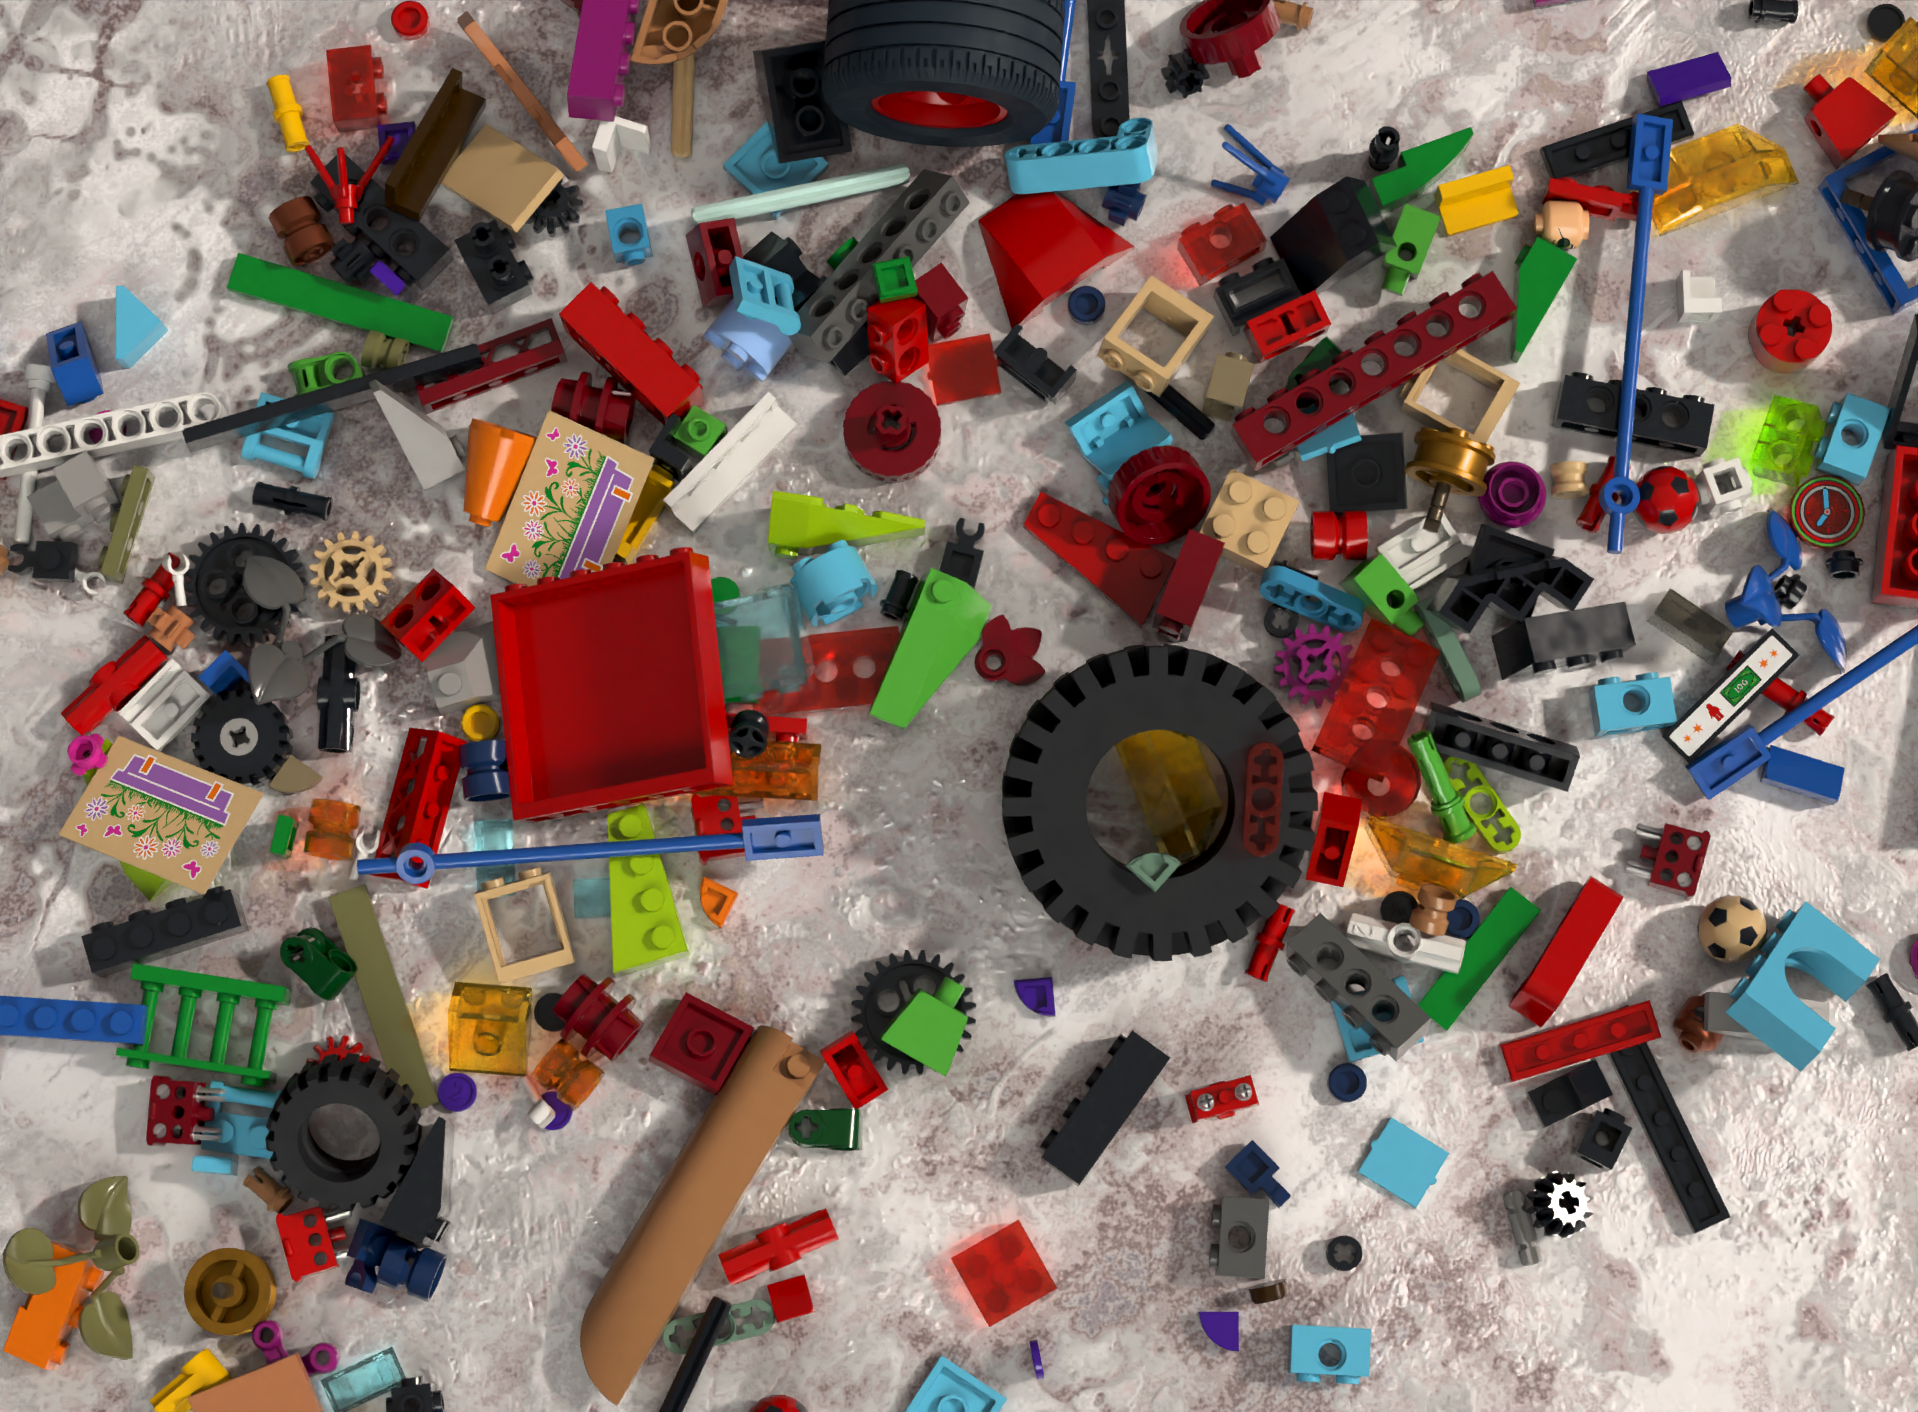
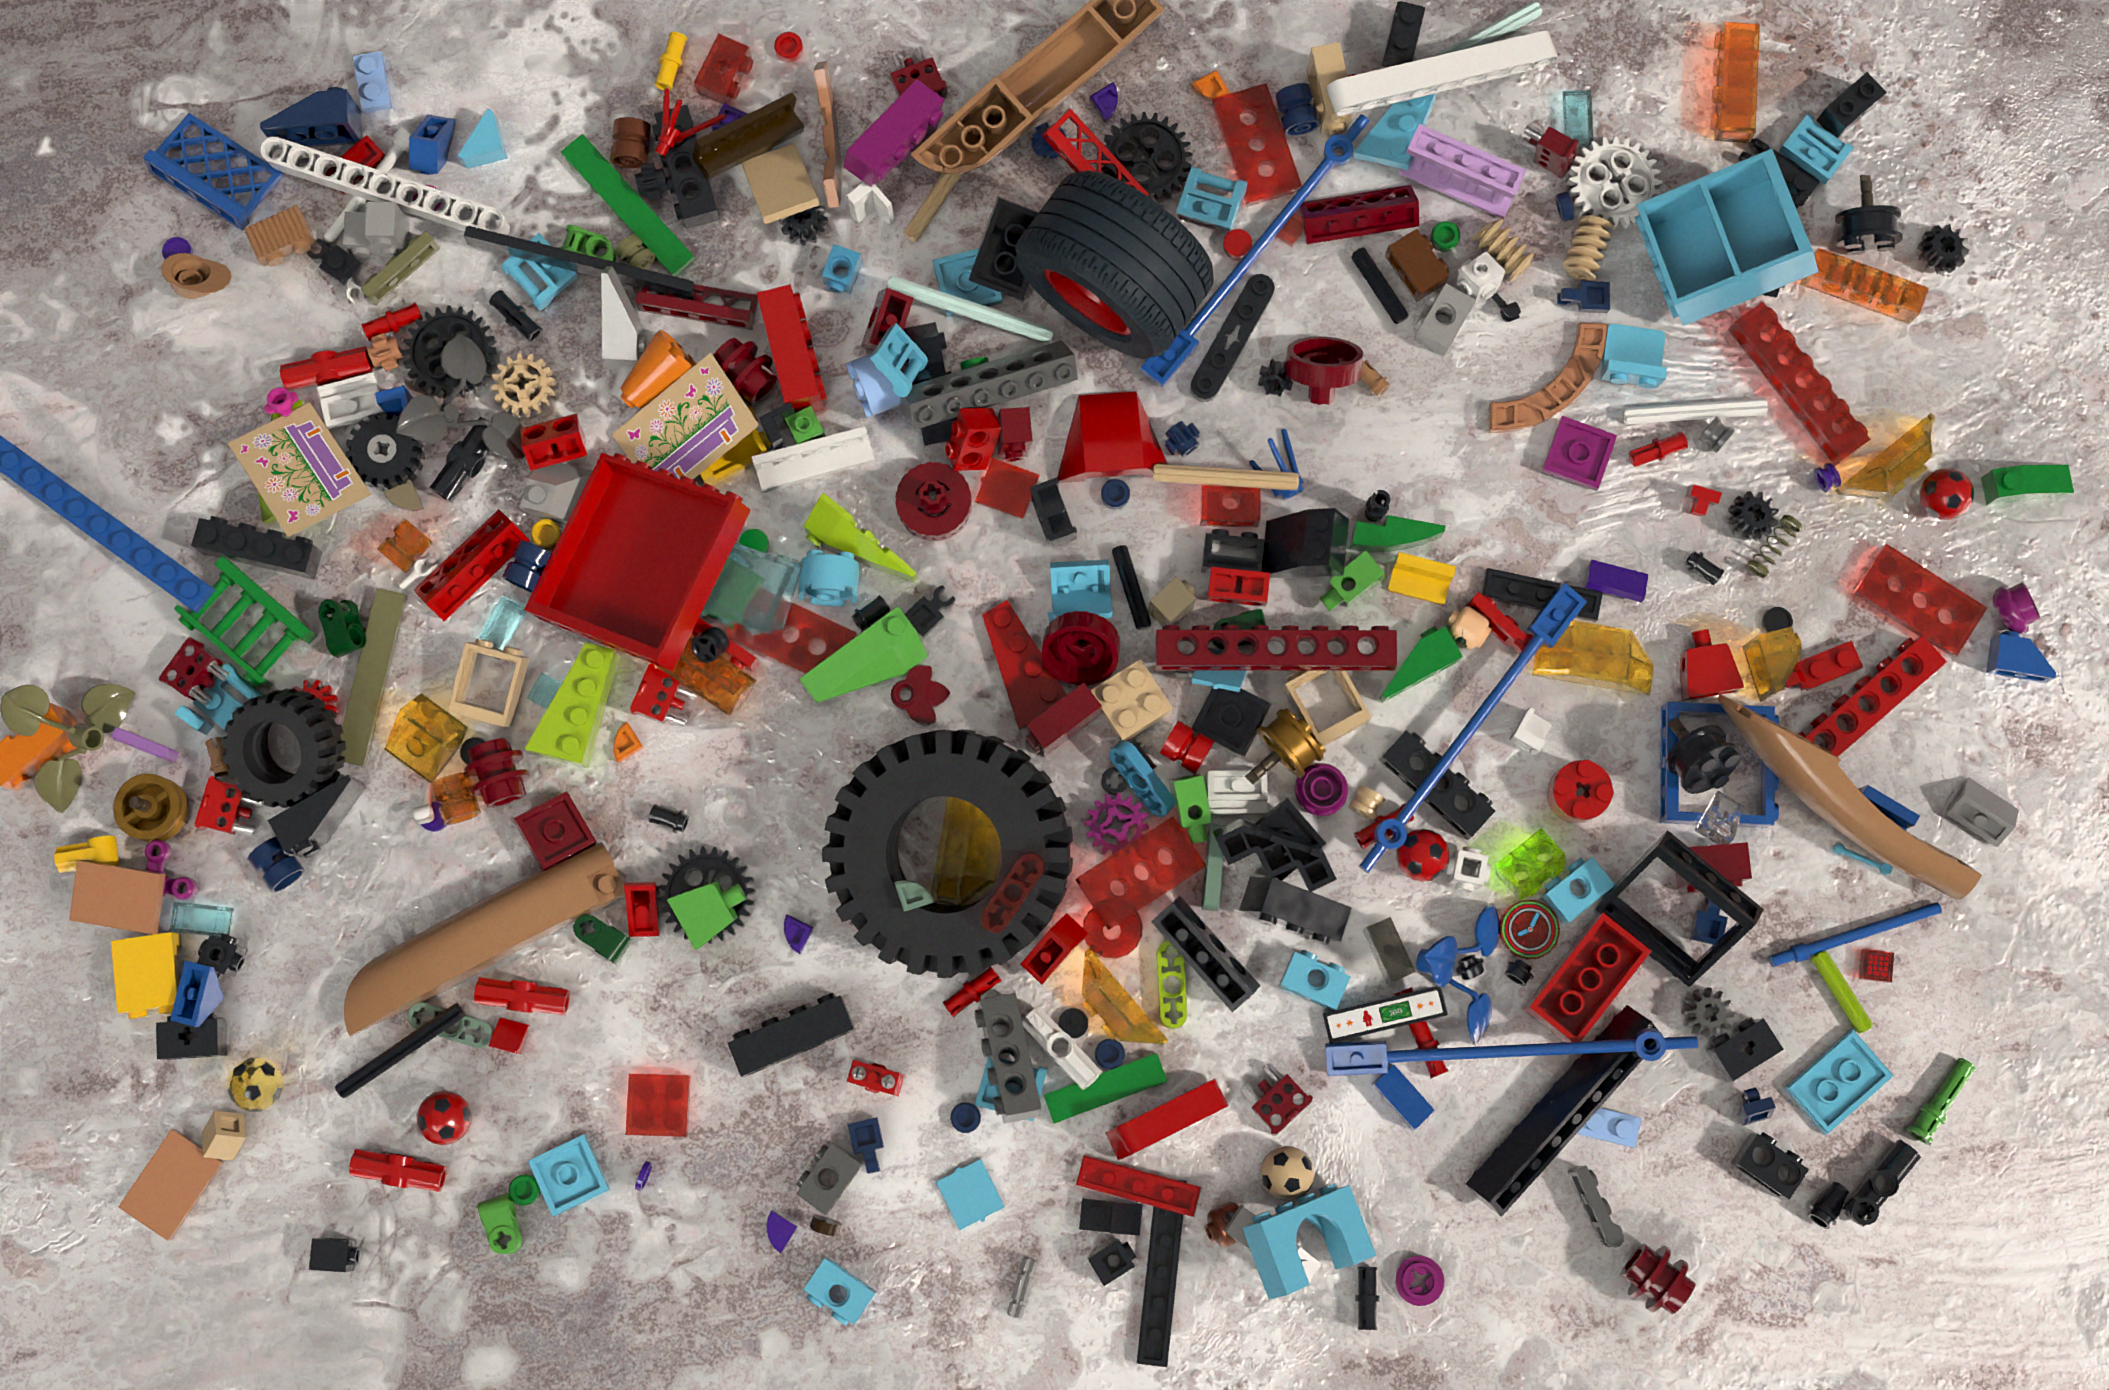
camera: 30 degrees right, 0 degrees up
white hand [162,552,190,607] -> none
green tile [270,815,299,860] -> none
dark blue plate [345,1218,398,1294] -> none
blue bar [357,814,824,884] -> none
dark purple tile [369,260,405,295] -> none
dark purple piece [438,1073,477,1112] -> none
black brick [454,220,534,314] -> none
green tile [872,256,918,303] -> none
medium azure beam [1004,118,1158,194] -> none
tan window [1097,275,1214,397] -> none
black bush [1326,1235,1363,1271] -> none
bright green pin [1407,730,1476,844] -> none
medium nougat wheel [1409,884,1458,936] -> none
black gear [1525,1171,1594,1238] -> none
none -> medium lavender tile [111,727,179,763]
none -> black pin [648,804,689,833]
none -> tan axle [1153,464,1299,490]

